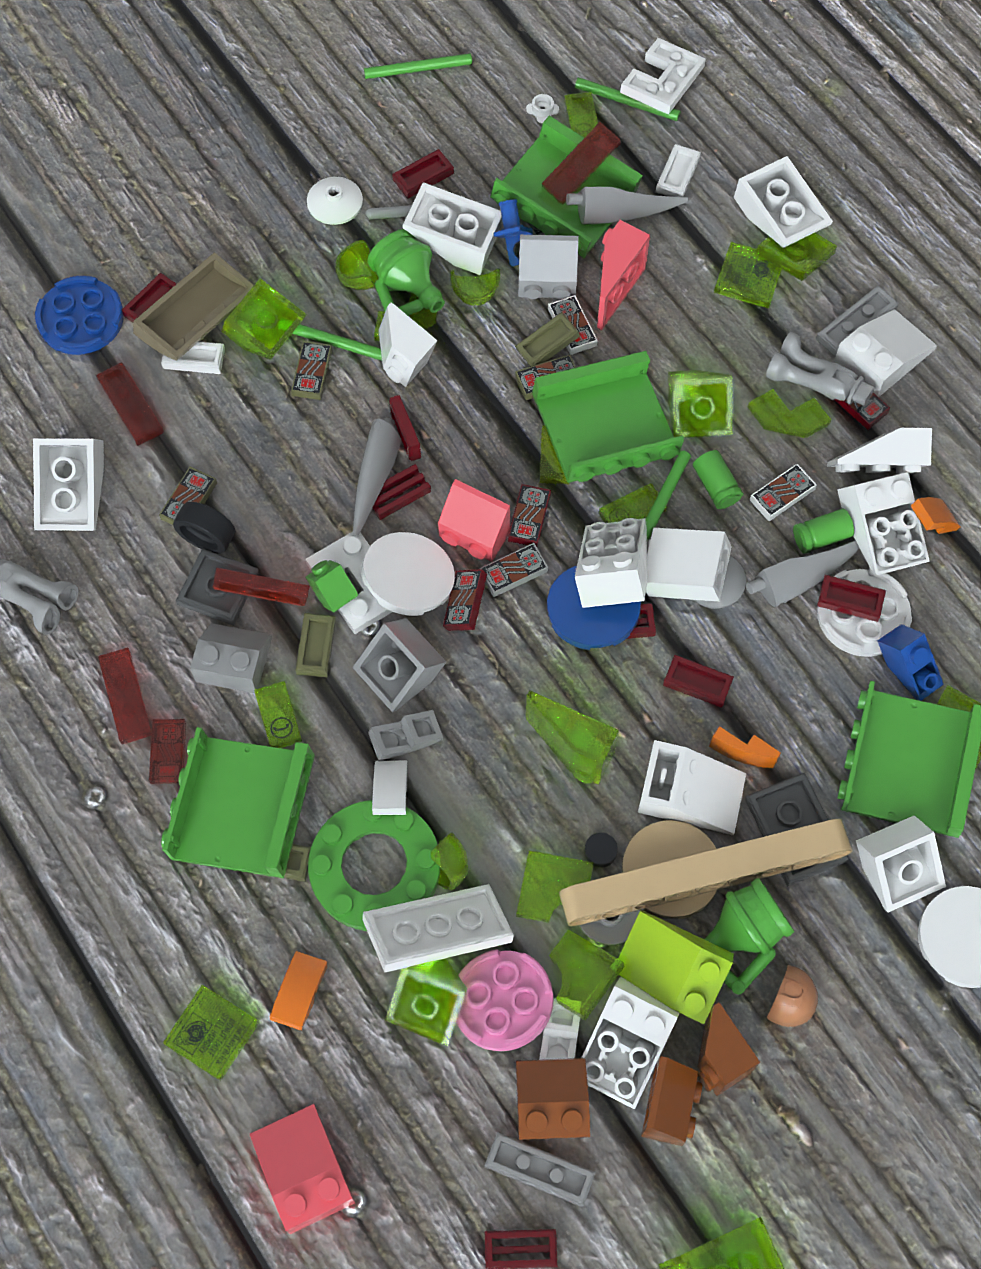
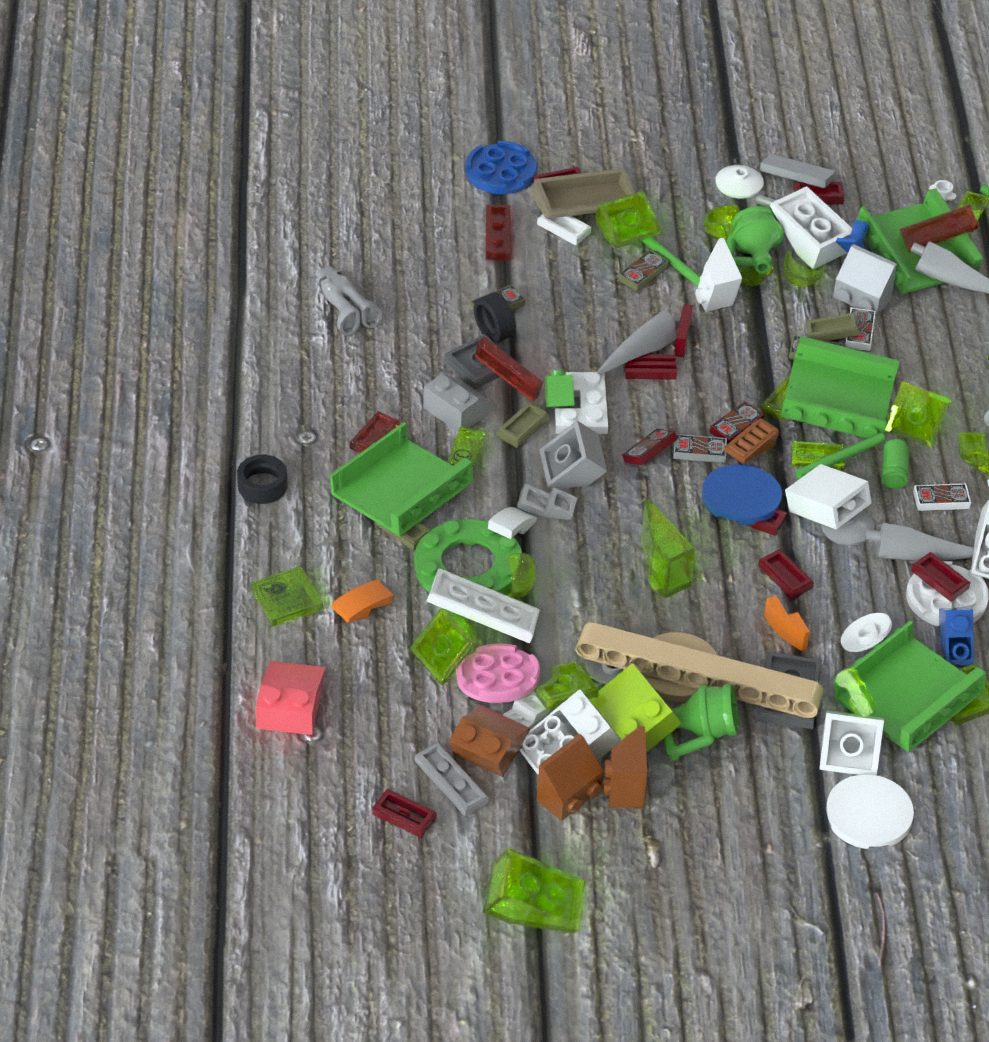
camera: 30 degrees right, 20 degrees down
white slope [33,439,104,531] -> none
clear red tile [98,647,153,745] -> none
white tile [361,532,455,616] -> none
bright green bar [364,53,472,79] -> none
coral slope [438,479,510,562] -> none
clear neon green tile [516,850,594,923] -> none
white slope [575,518,647,608] -> none
black tile [584,833,618,867] -> none
coral slope [597,220,650,330] -> none
white slope [638,740,746,835] -> none
nougat helmet [767,965,818,1027] -> none
bright green piece [793,508,854,554] -> none
none -> black tyre [237,454,288,504]
none -> dark orange slope [724,418,779,464]
none -> light grey tile [760,154,836,188]
none -> clear neon green plate [836,668,878,718]
none -> white dish [841,613,892,652]

